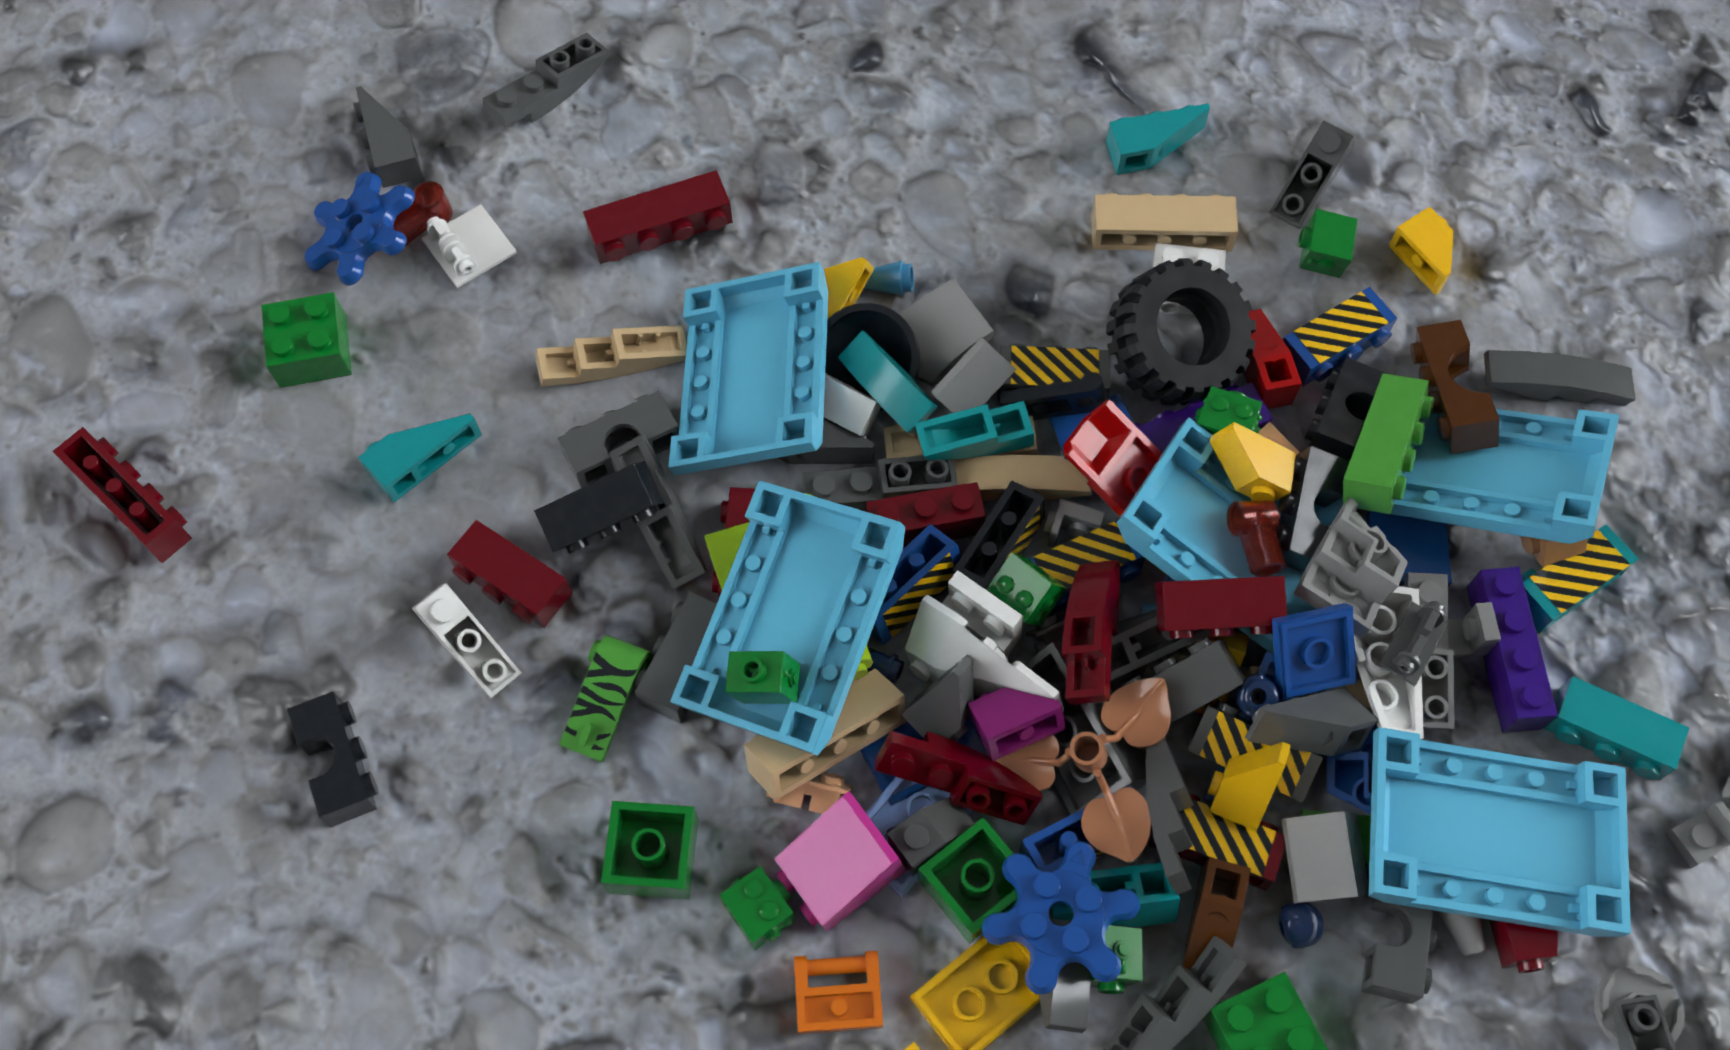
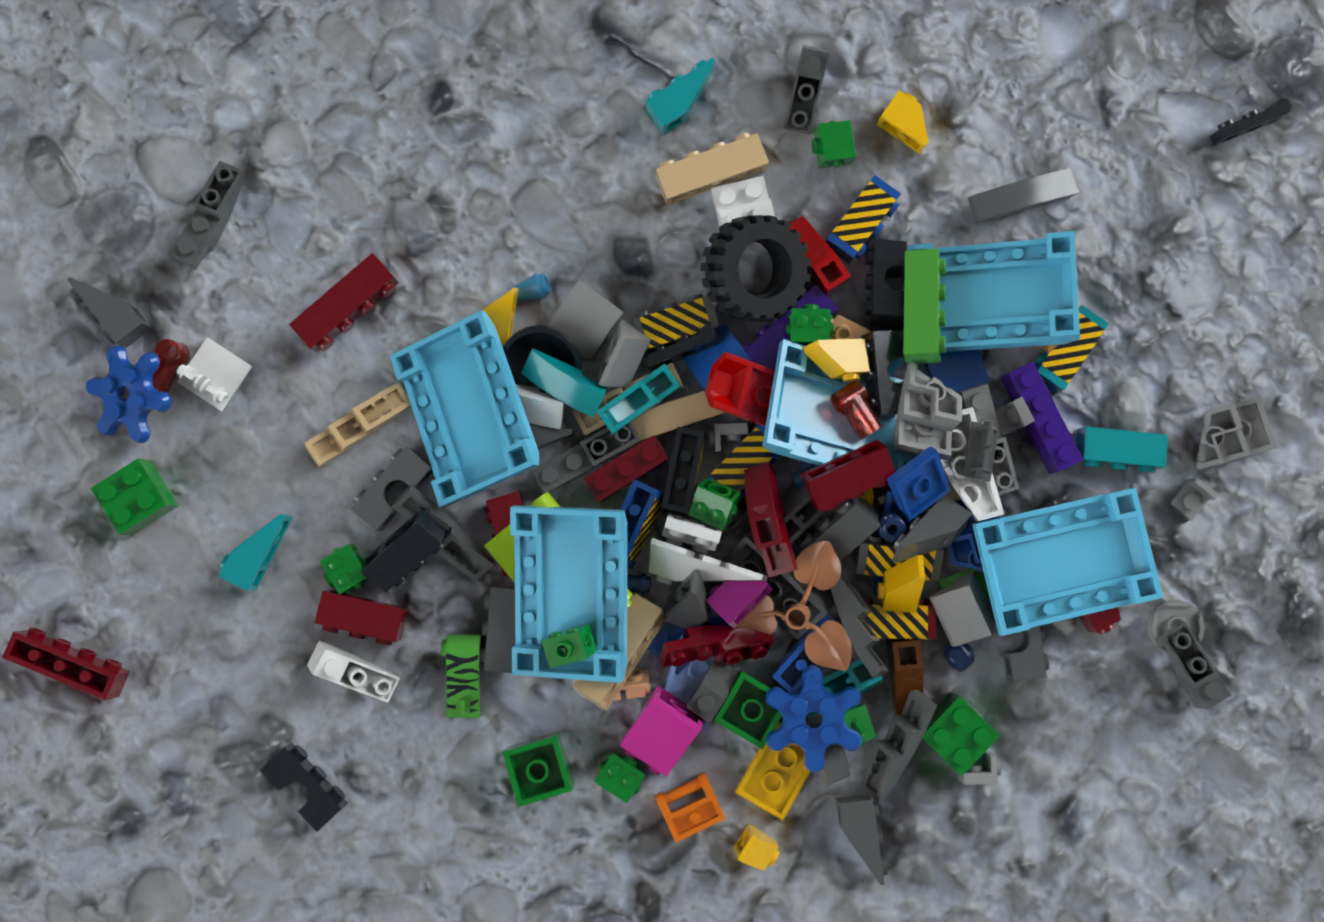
camera: 25 degrees left, 20 degrees up
reddish brown arch [1410,320,1500,454] -> none
none -> green head [319,544,369,595]

